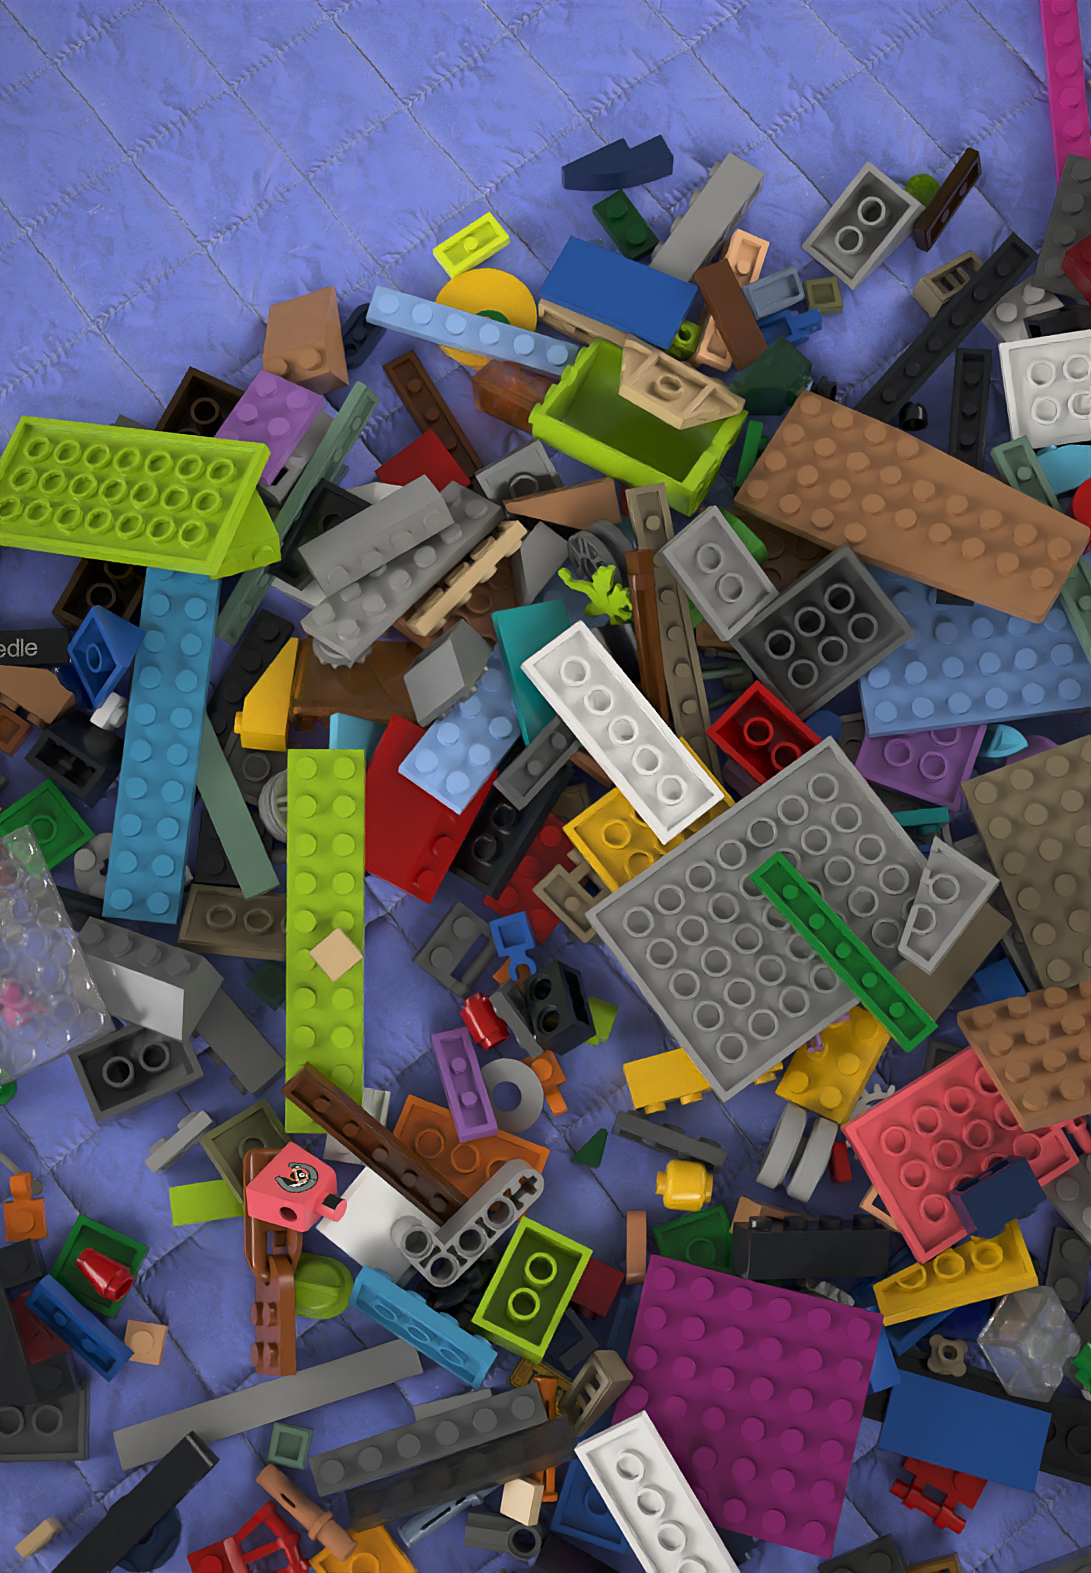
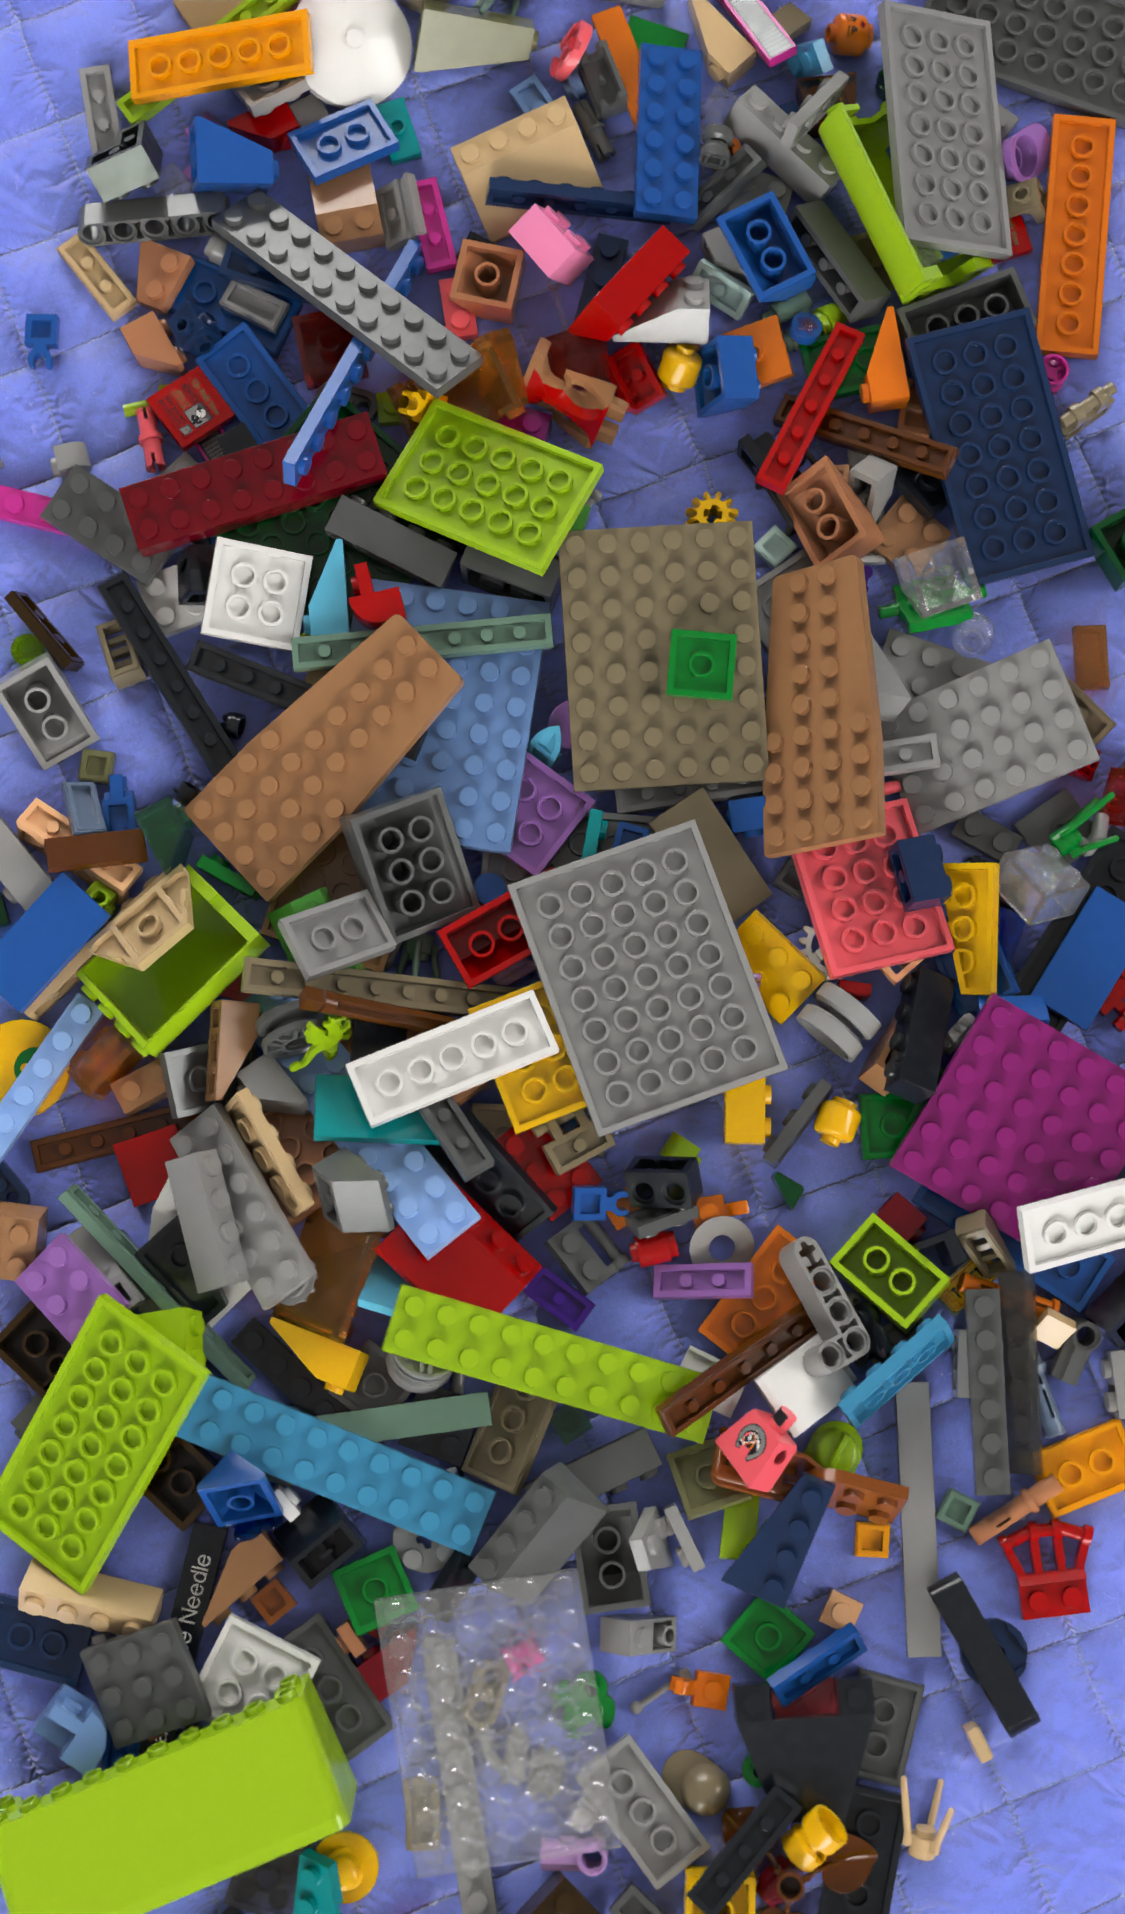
camera: 75 degrees left, 5 degrees up
red cone [75,1247,135,1302] -> none
tan tile [309,927,364,982] -> none
nougat beam [626,1210,646,1285] -> none
green plate [749,850,938,1054] -> none
light grey wing [898,836,1000,976] -> none
dark tan plate [927,1334,968,1377] -> none
none -> medium nougat brick [110,1058,168,1116]
none -> dark purple plate [523,1265,596,1332]
none -> light grey slope [600,1614,677,1657]
none -> light grey wing [629,1506,674,1572]
none -> dark blue wing [721,1472,836,1609]
none -> light orange tile [853,1521,890,1559]

